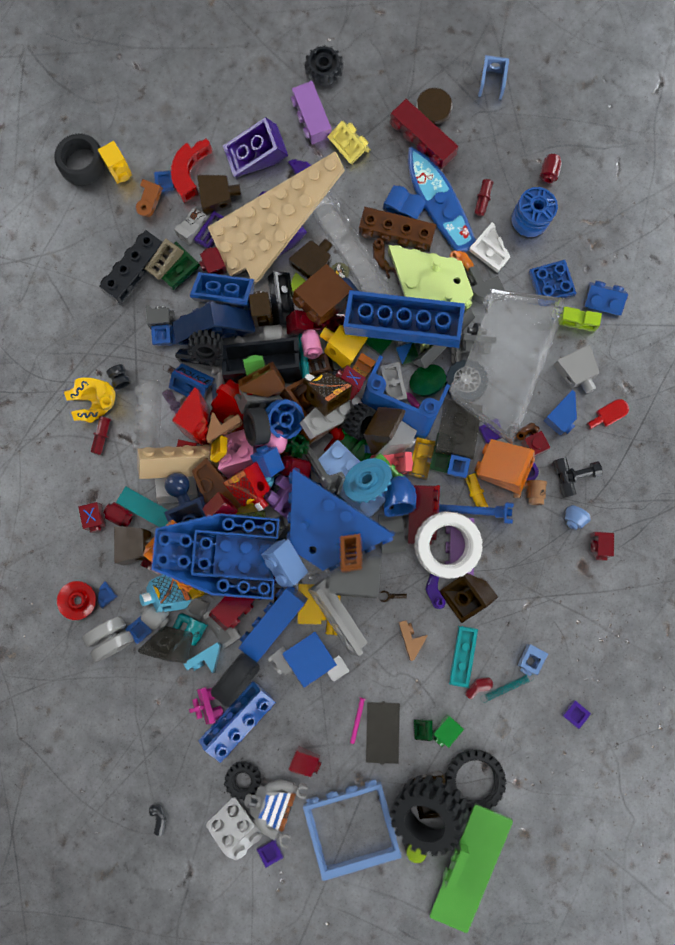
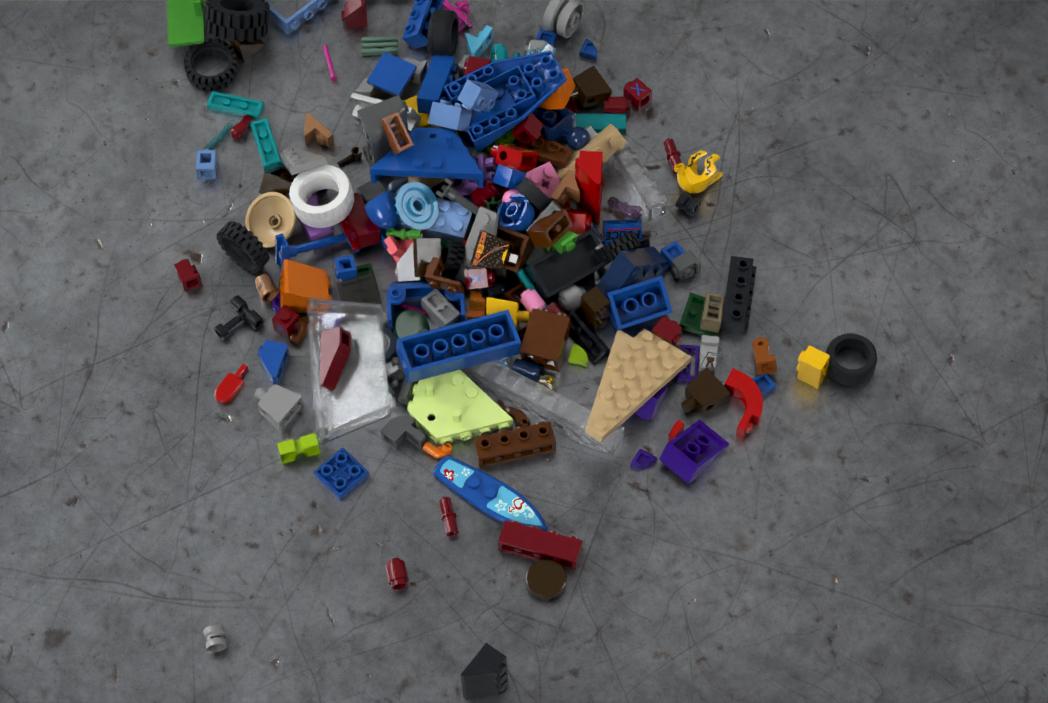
camera: 150 degrees right, 20 degrees down
red dish [57,581,96,620] -> none
clear smoke slope [138,626,193,664] -> none
yellow tile [210,435,228,463] -> none
dark brown torso [289,239,333,279] -> none
medium lavender brick [290,81,332,144] -> none
black gear [304,45,344,86] -> none
light yellow bracket [327,121,371,164] -> none
clear smoke piece [366,701,400,765] -> none
blue brick [383,185,426,220] -> none
yellow piece [408,437,436,480] -> none
dark green tile [414,719,433,741] -> none
green brick [433,714,464,748] -> none
yellow pin [464,473,488,507] -> none
white wing [469,222,510,273] -> none
medium blue piece [478,55,509,100] -> none
blue wheel [511,187,558,237] -> none
dark purple tile [562,700,591,729] -> none
medium blue cone [565,505,591,530] -> none
blue bracket [584,280,628,316] -> none
none -> teal tile [206,91,265,120]
none -> black tyre [216,221,270,273]
none -> tan dish [245,192,296,248]
none -> light grey wing [279,147,328,175]
none -> dark red slope [319,326,351,392]
none -> sand green tile [362,36,398,56]
none -> reddish brown bracket [424,257,465,294]
none -> medium blue brick [457,80,500,113]
none -> black slope [461,643,509,700]
none -> red tile [668,420,684,442]

